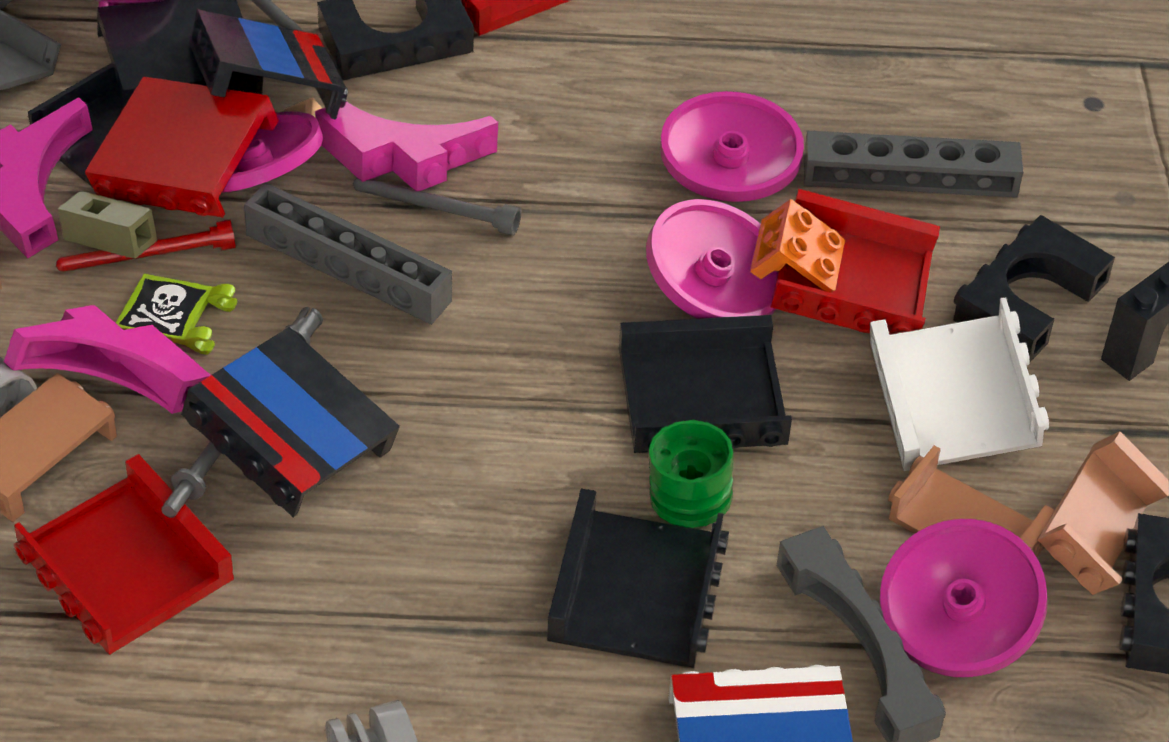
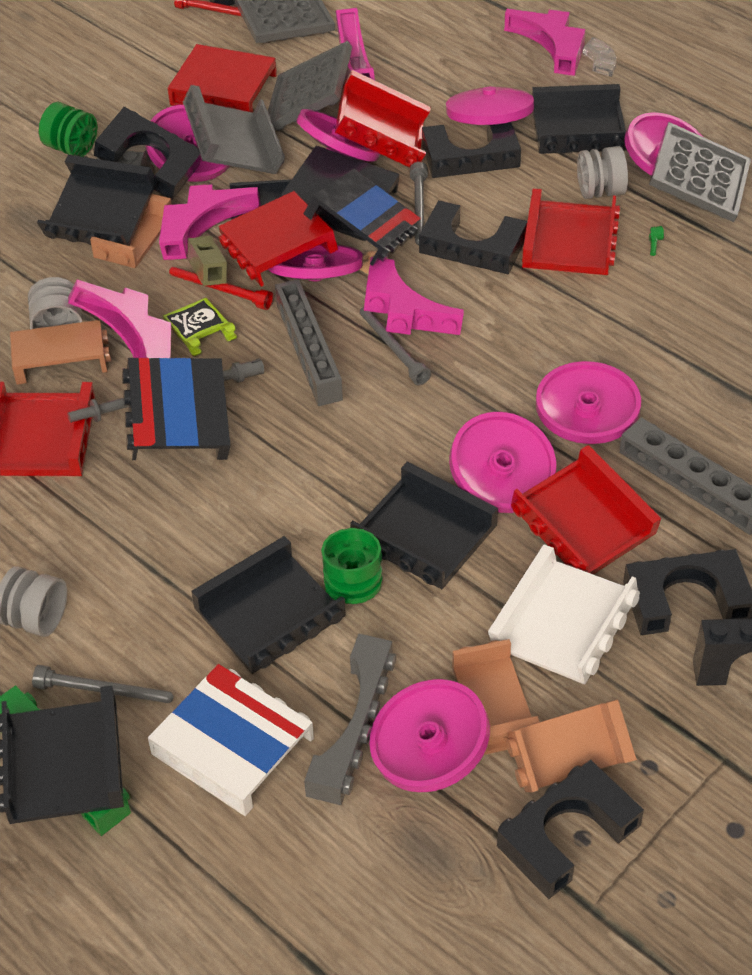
camera: 45 degrees right, 0 degrees up
orange bracket [750,199,845,293] -> none

